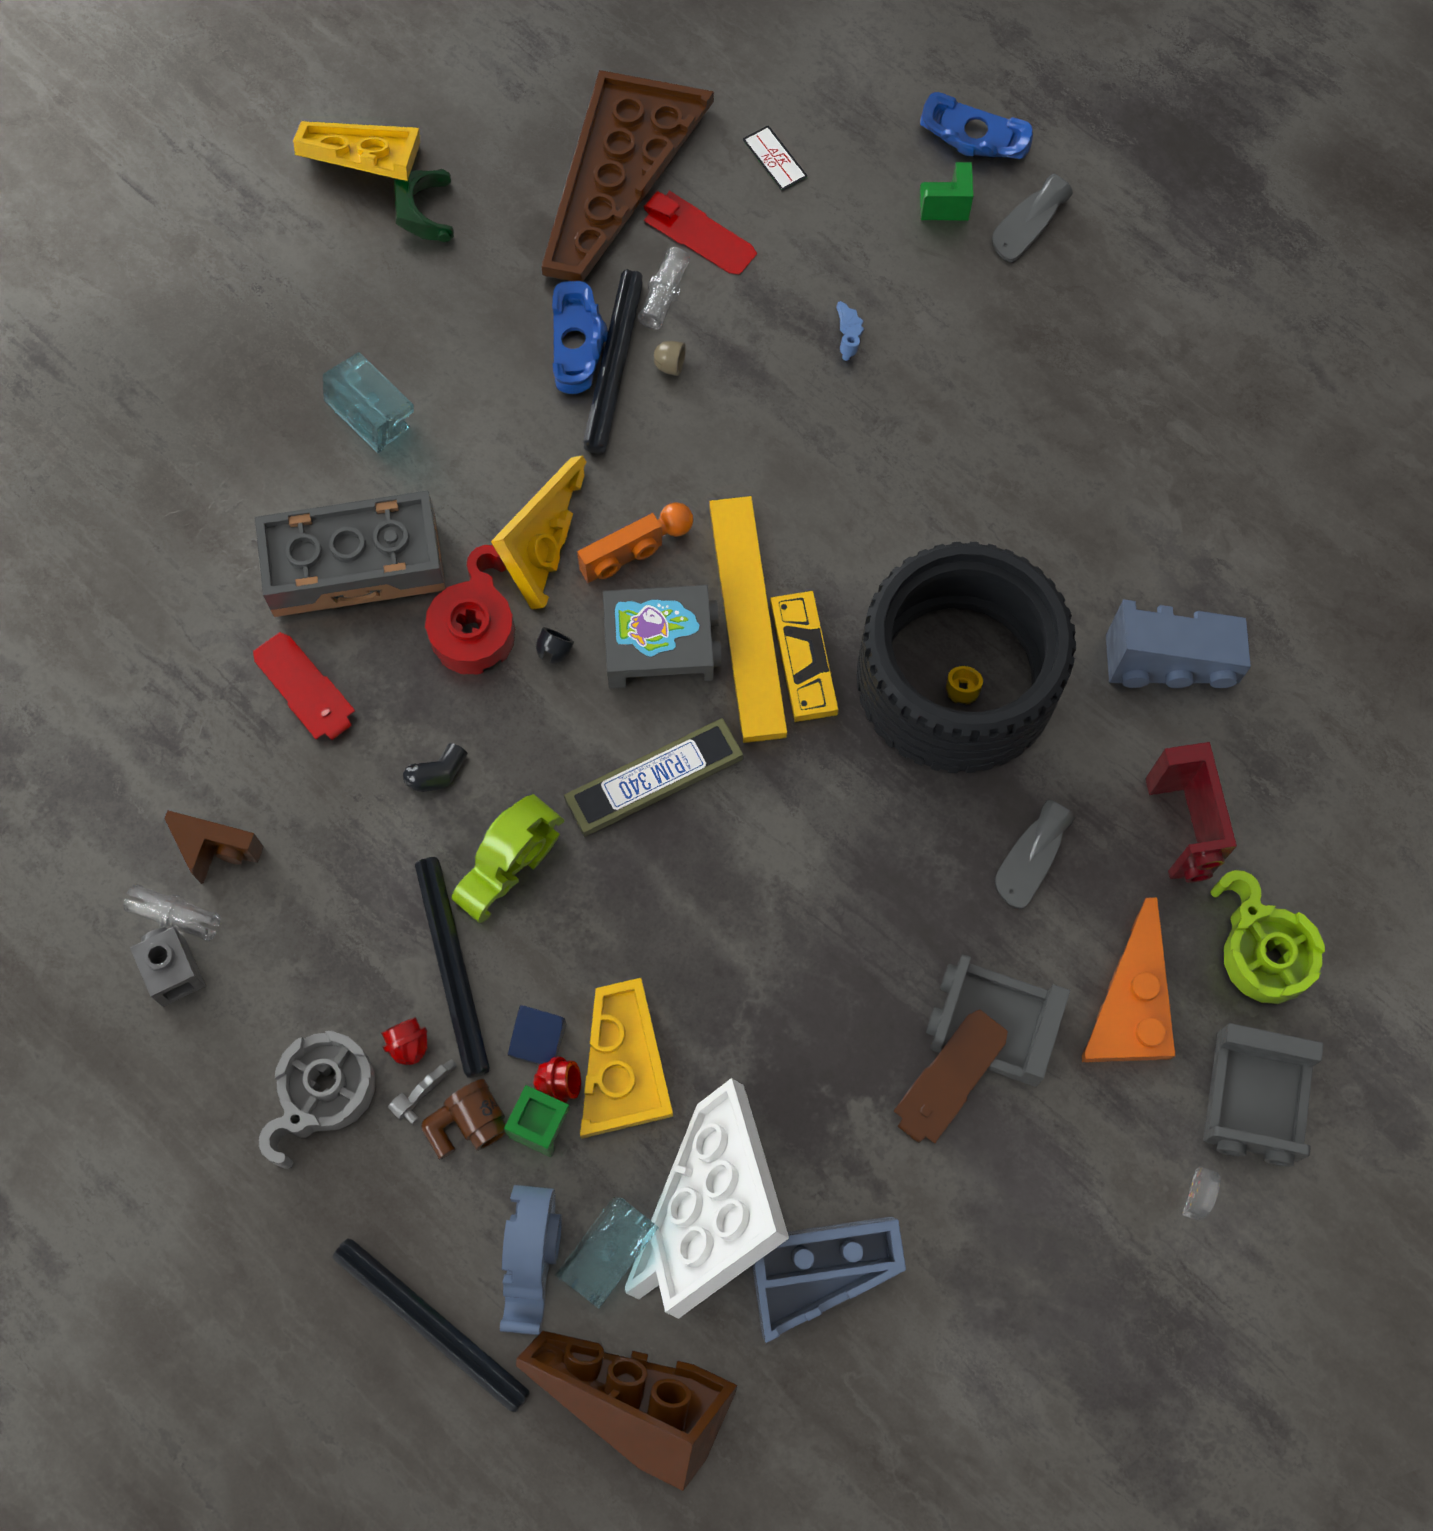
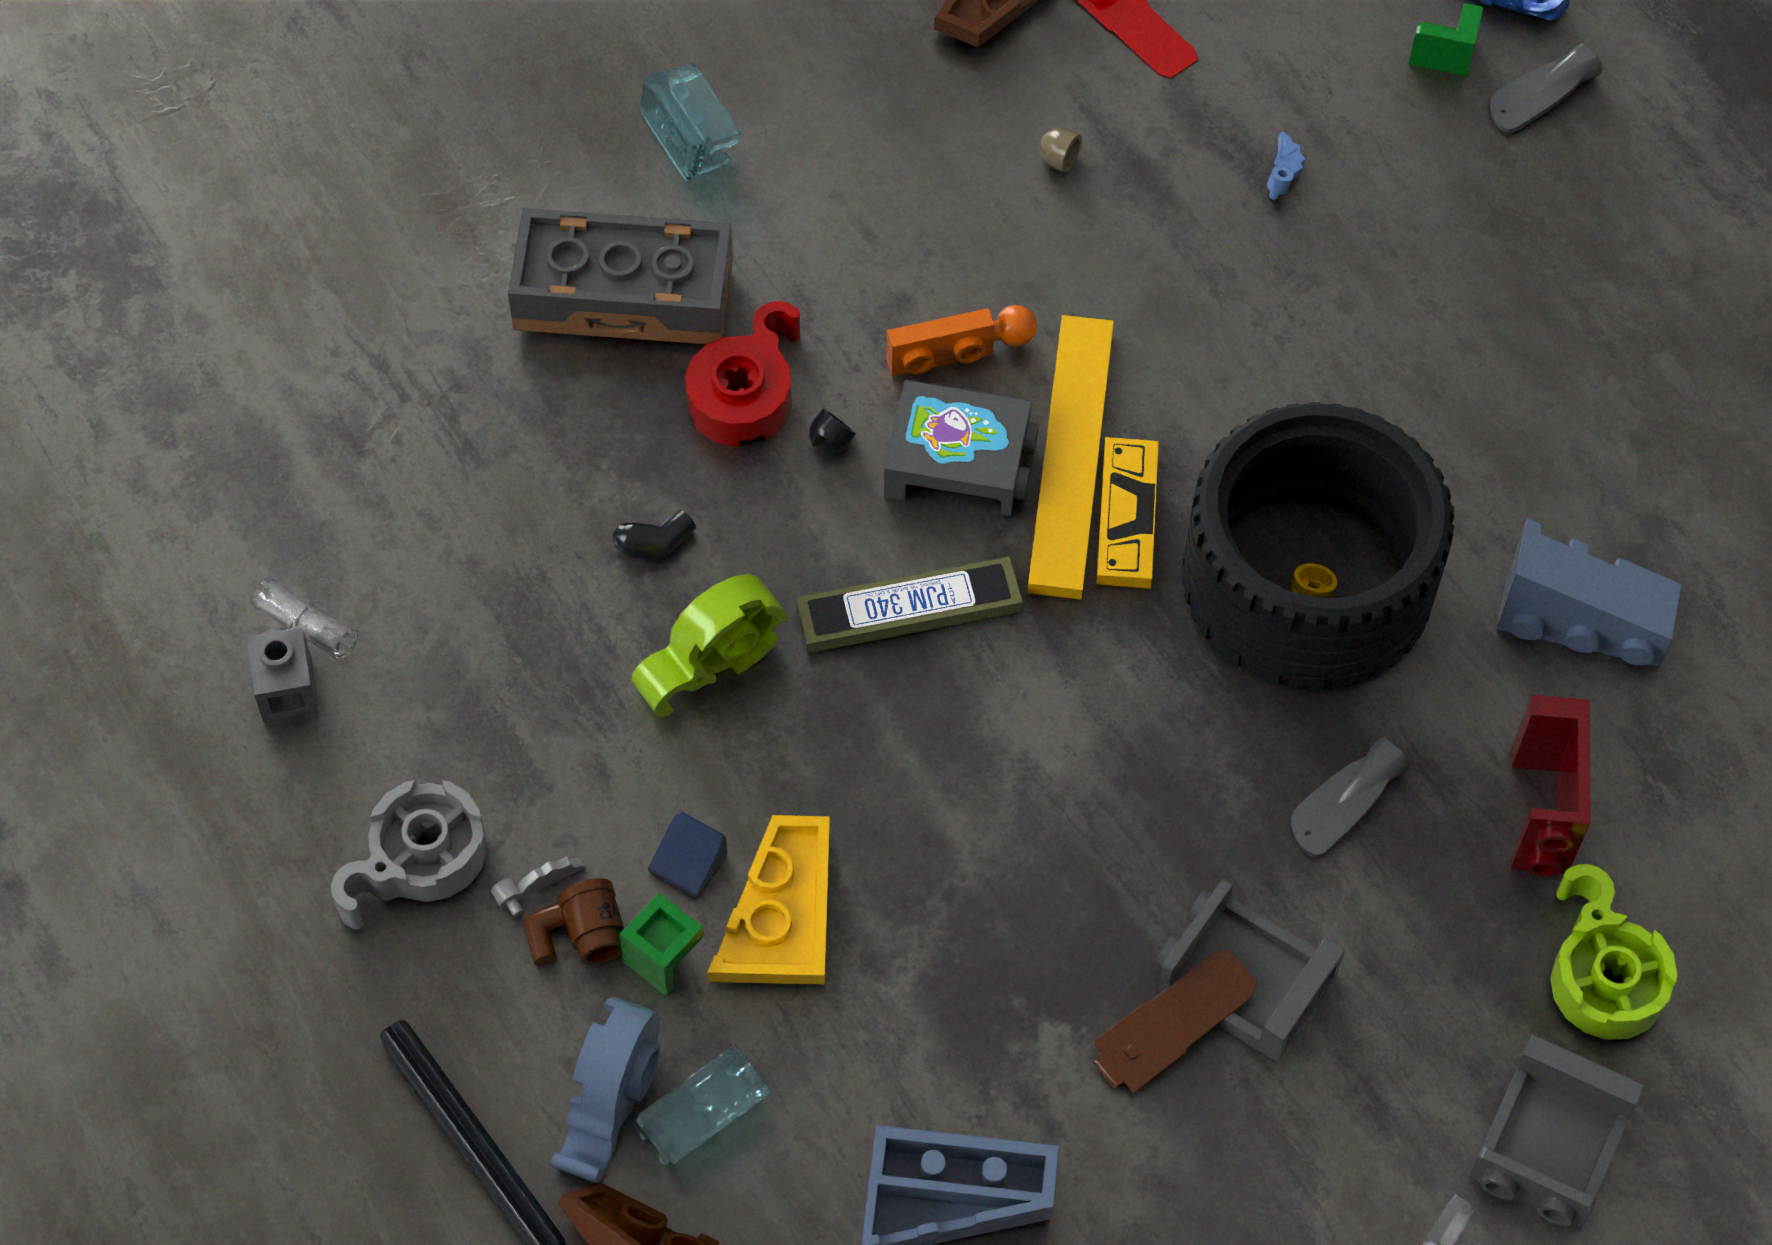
camera: 15 degrees right, 10 degrees down
reddish brown slope [164,810,264,884] -> none
red piece [253,632,355,740] -> none
red plate [381,1017,428,1065] -> none
black axle [415,857,490,1078] -> none
yellow wing [491,455,587,609] -> none
red plate [533,1057,581,1103] -> none
blue piece [552,281,608,394] -> none
black axle [583,269,643,454] -> none
white wing [625,1078,789,1319] -> none
clear pin [638,247,690,329] -> none
orange wing [1081,897,1175,1062] -> none

